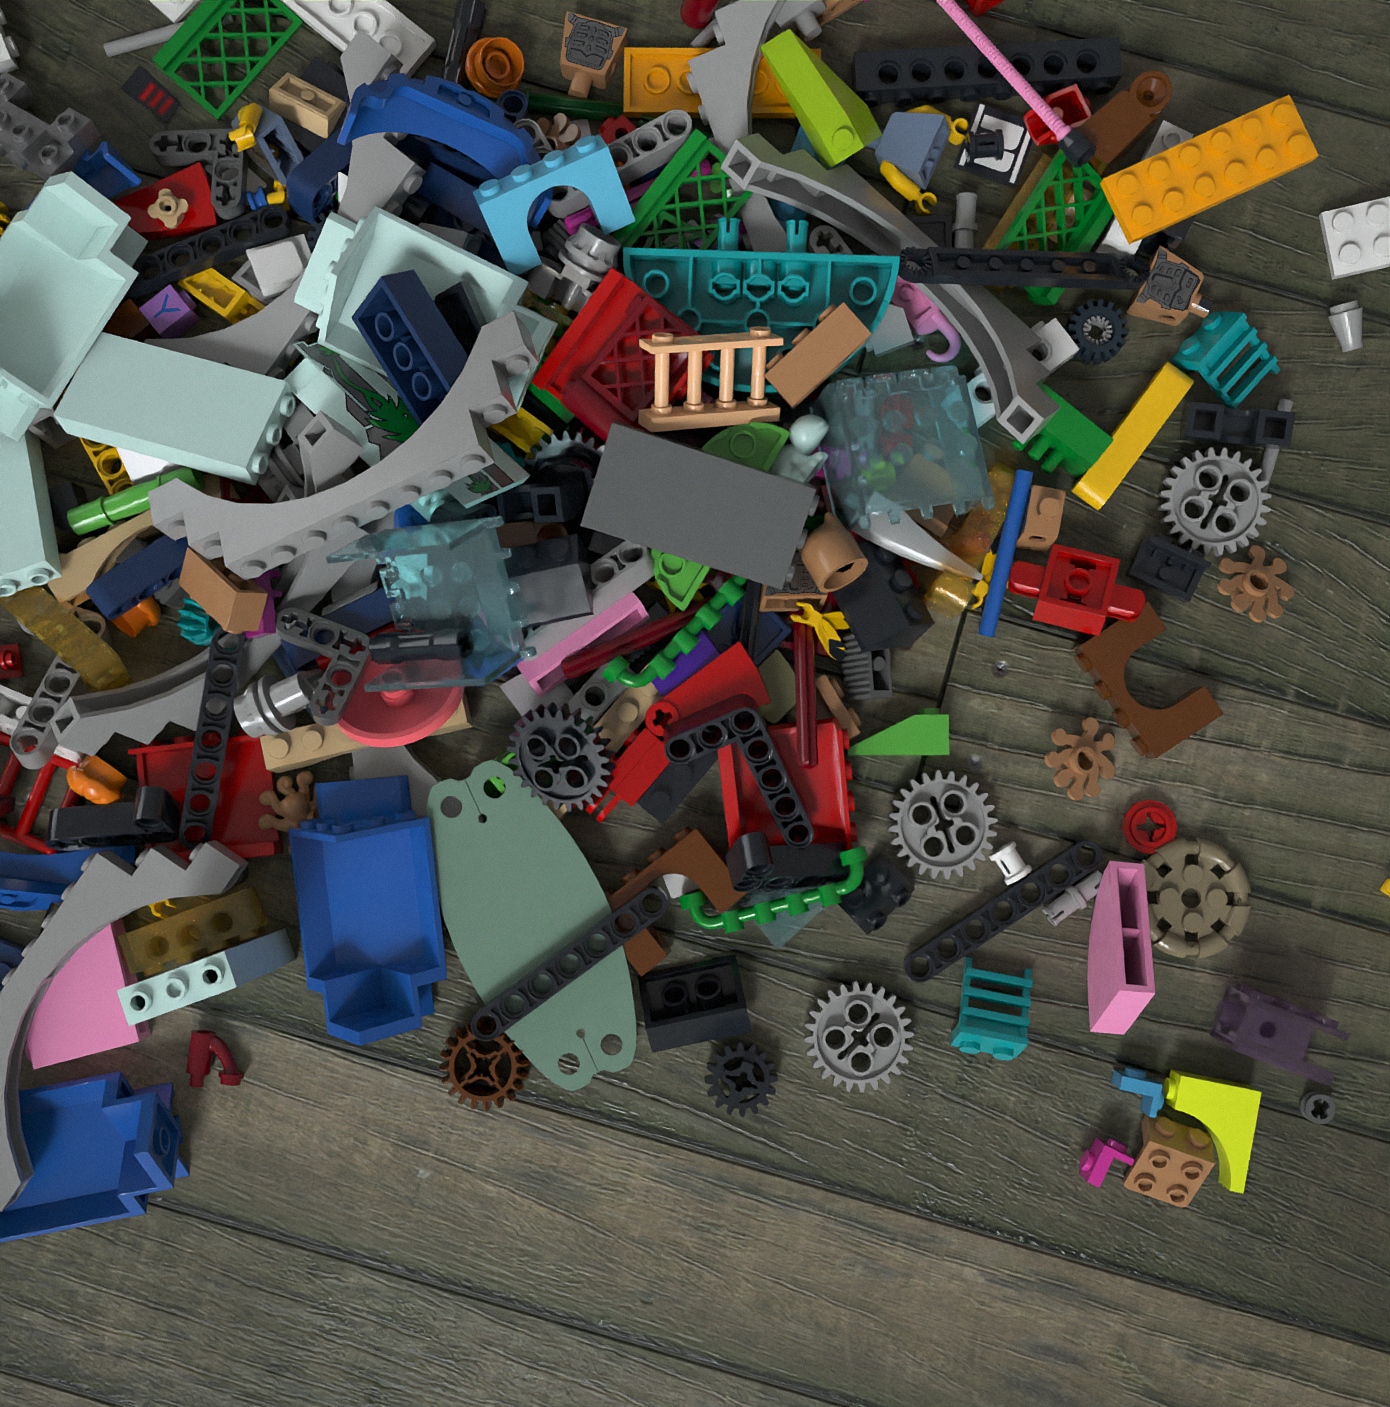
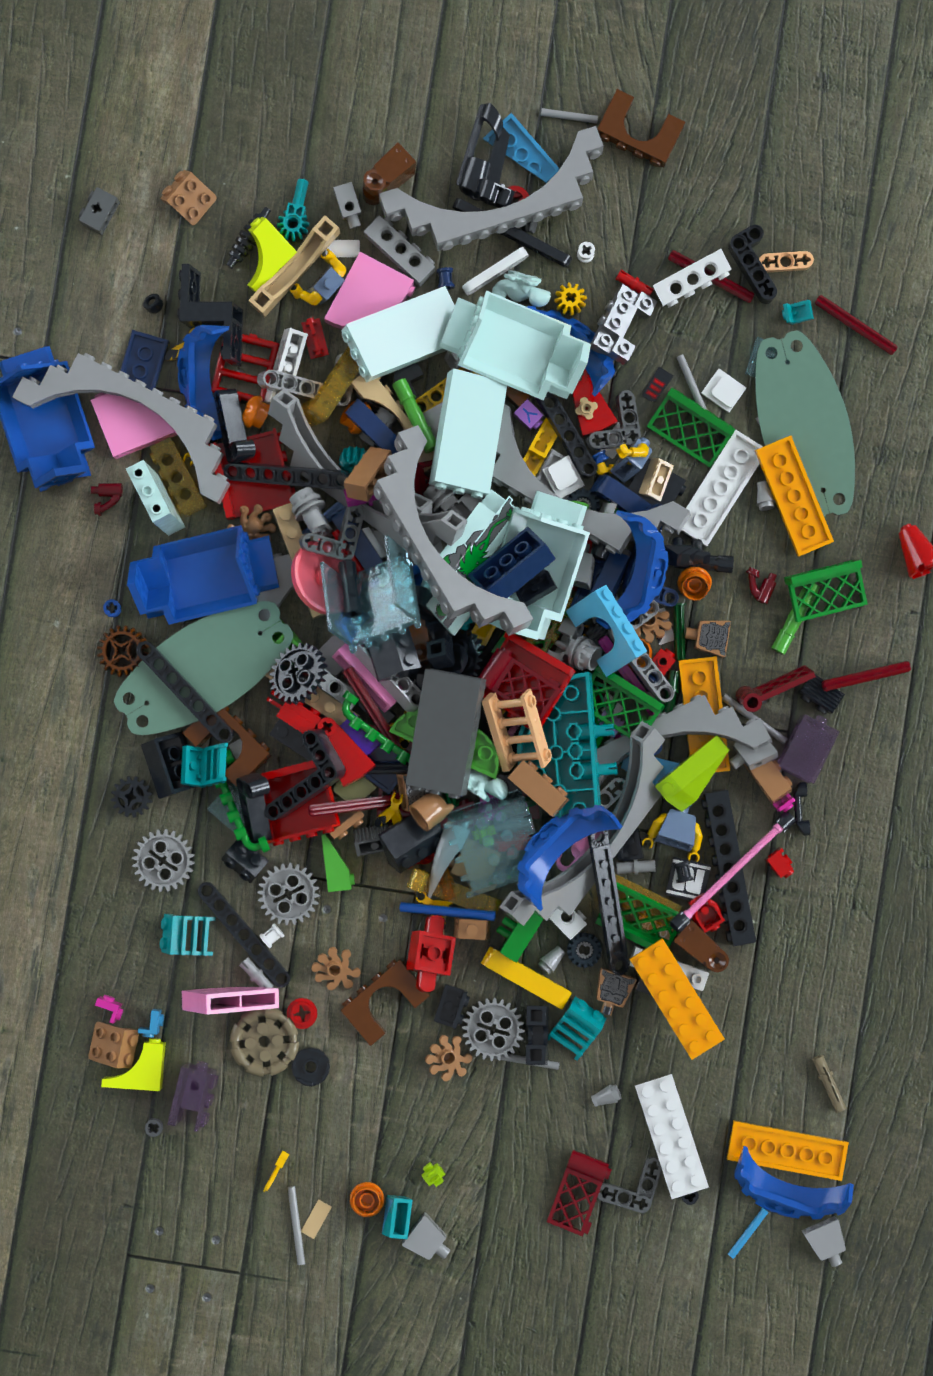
camera: 75 degrees right, 0 degrees up
none -> blue bush [103,599,121,618]
none -> teal plate [181,743,228,788]
none -> black tile [291,1047,330,1087]
none -> blue windscreen [517,805,623,911]
none -> light grey cone [537,946,565,975]
none -> black connector [665,537,711,567]

